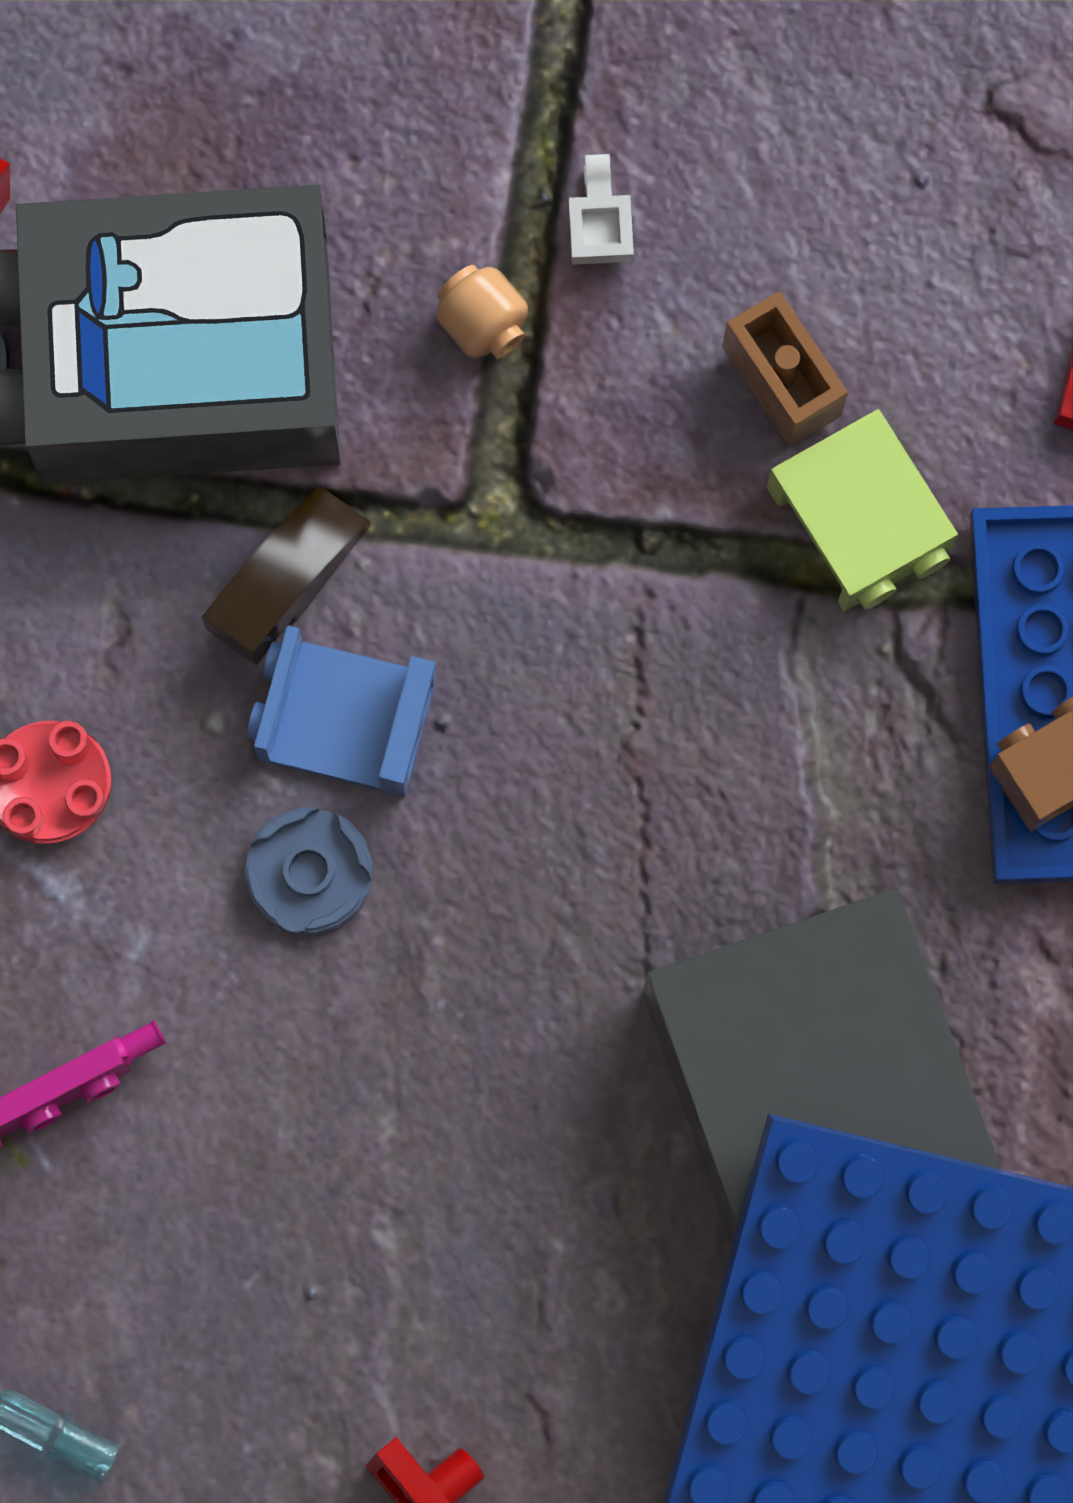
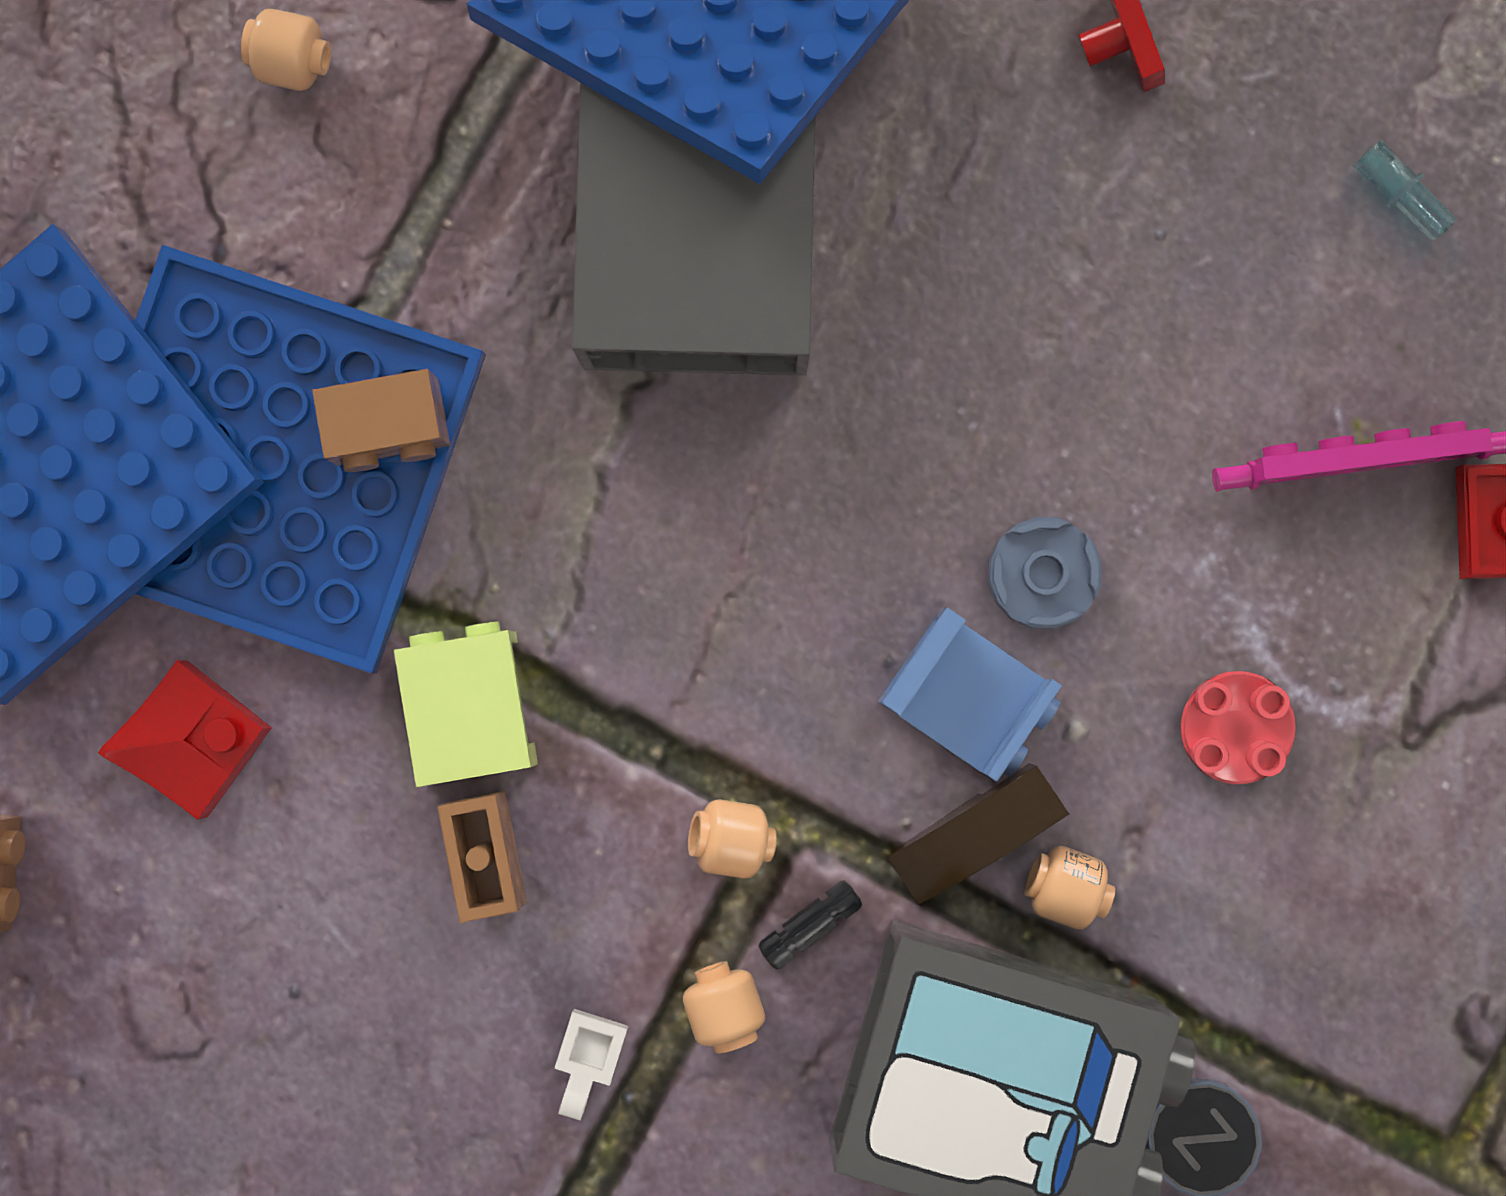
camera: 155 degrees left, 10 degrees up
none -> light nougat head [688,799,777,879]
none -> black axle [759,880,862,970]
none -> light nougat head [1024,846,1115,930]

